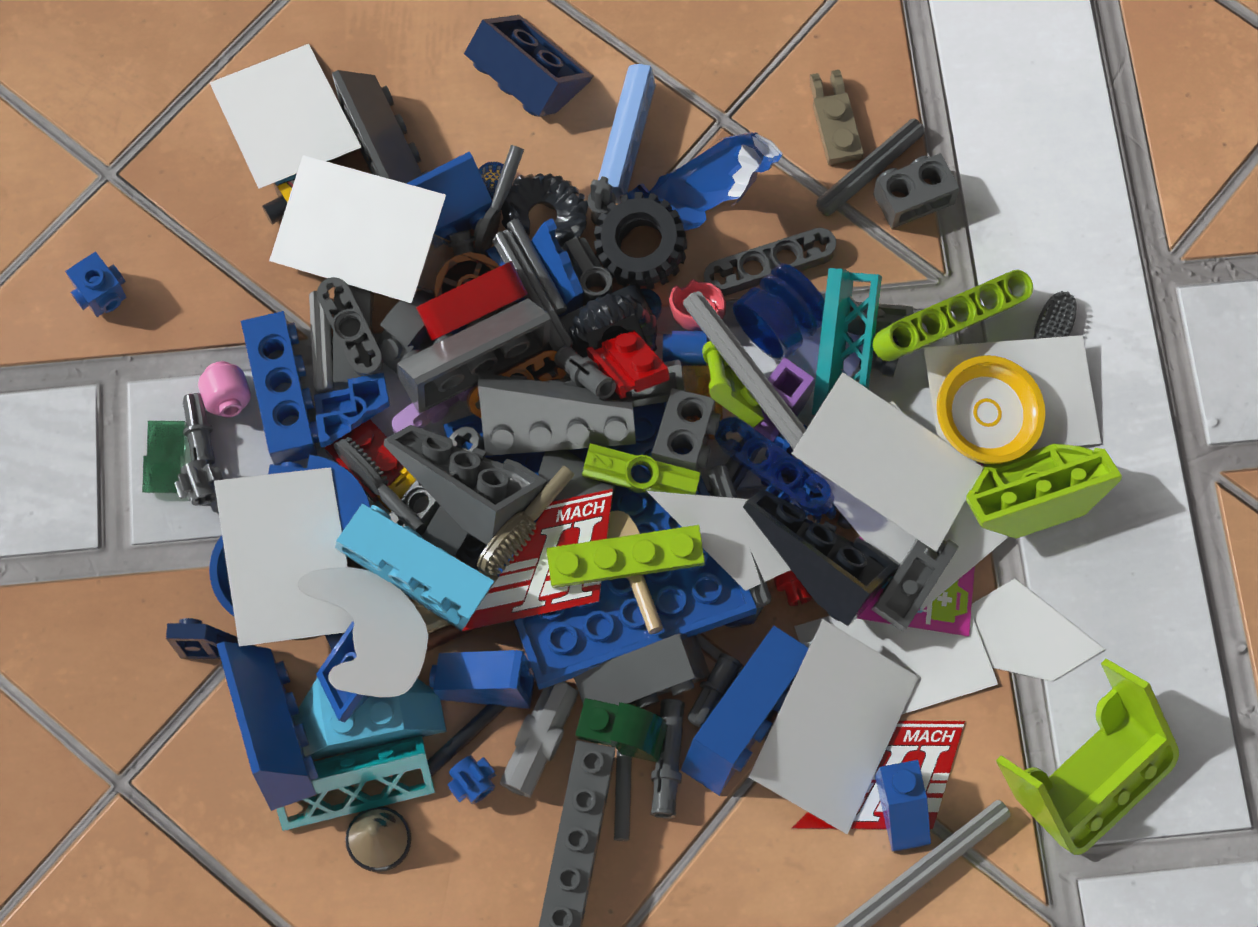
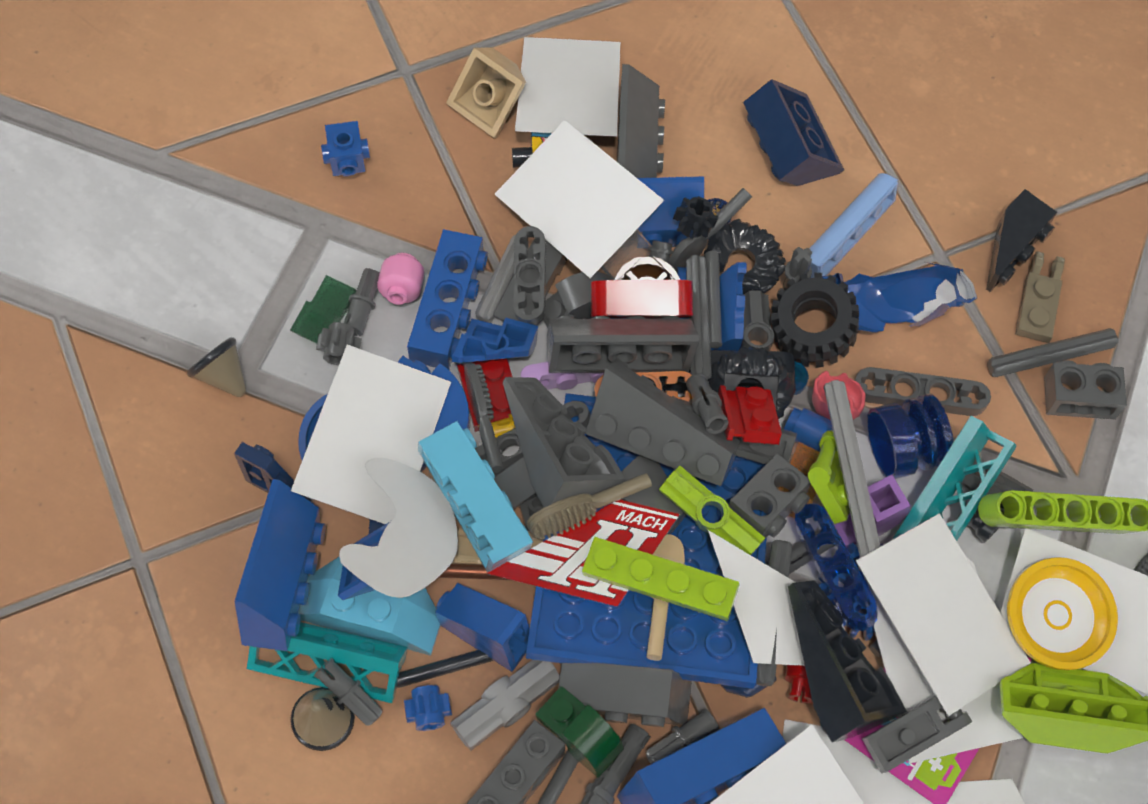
camera: 25 degrees right, 5 degrees down
none -> dark tan hat [187,337,246,397]
none -> dark grey axle [314,658,383,726]
none -> tan slope [446,48,526,138]
none -> black gear [673,196,718,239]
none -> black slope [986,189,1057,292]

